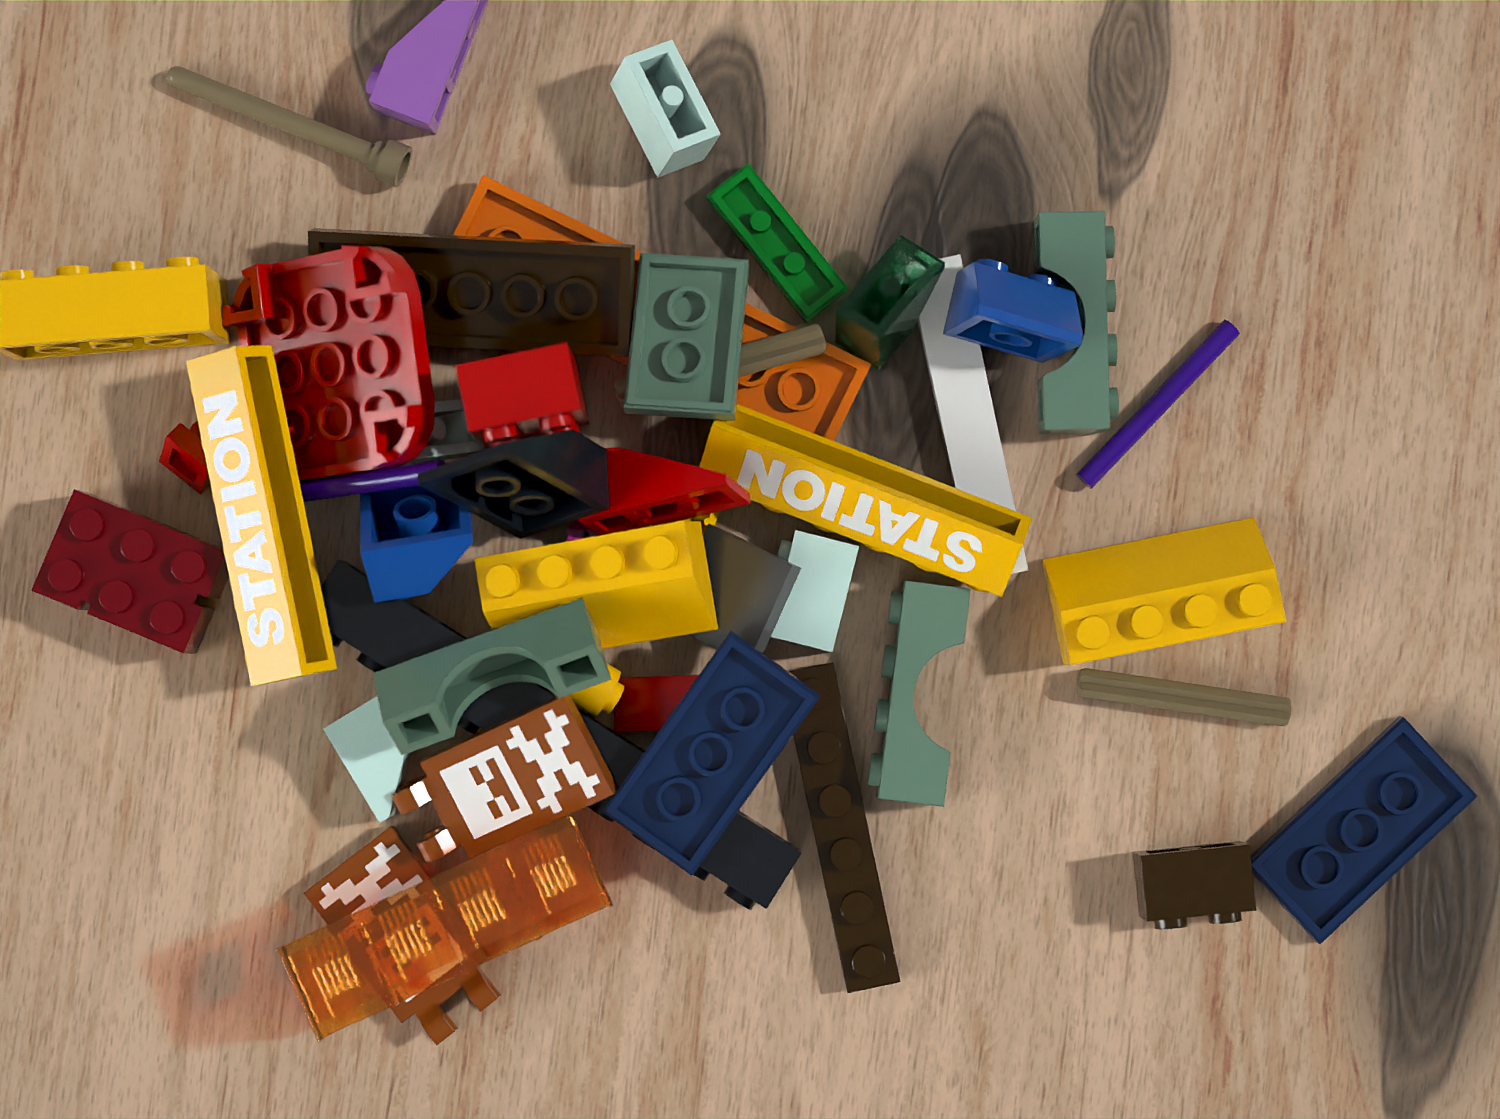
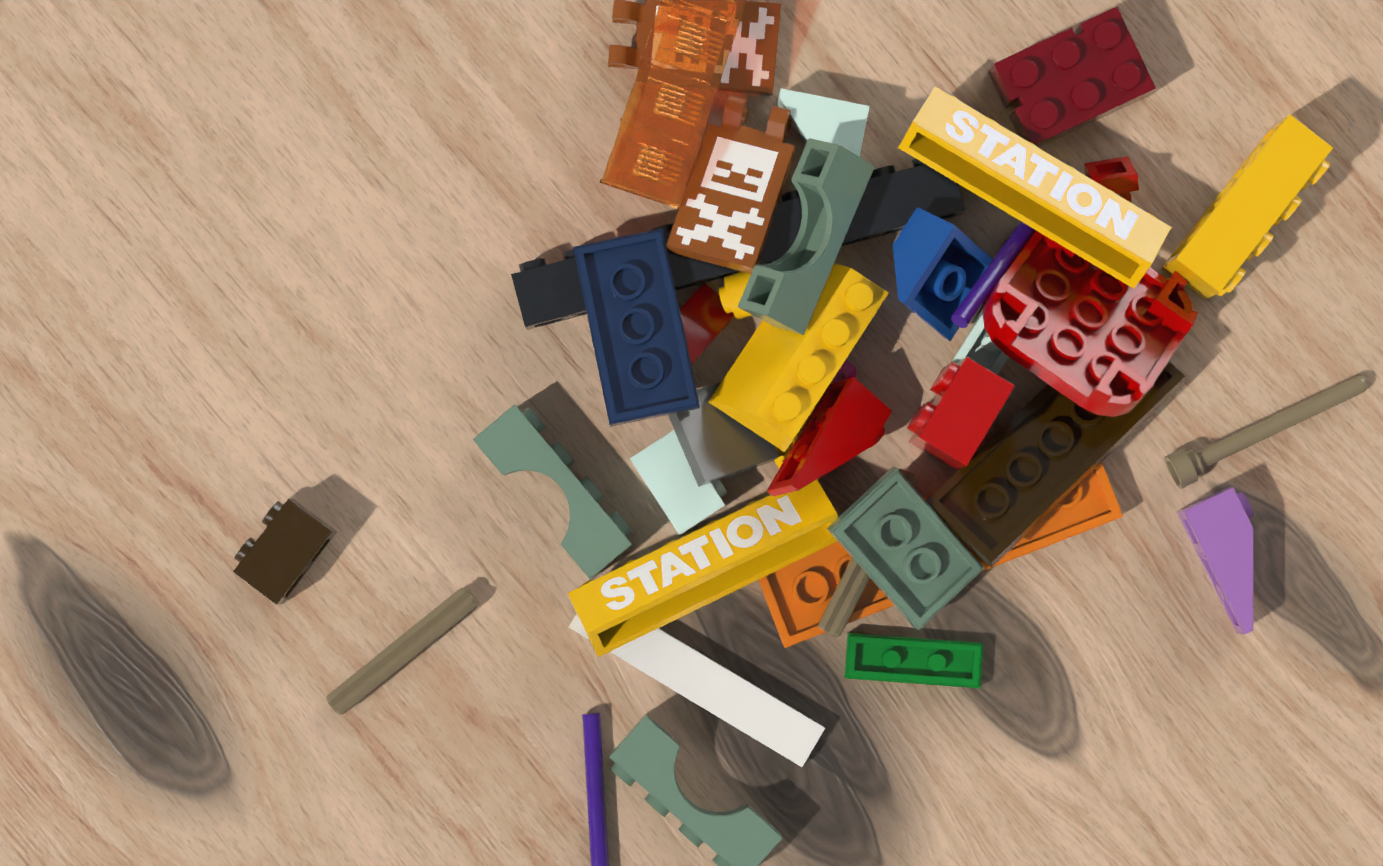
camera: 135 degrees right, 0 degrees up
black slope [417,430,610,539] -> none
light aqua brick [610,40,721,178] -> none
dark brown plate [789,662,901,993] -> none
clear green slope [835,235,945,371] -> none
blue slope [943,259,1083,363] -> none
yellow slope [1042,517,1287,665] -> none
dark blue tile [1251,716,1478,944] -> none

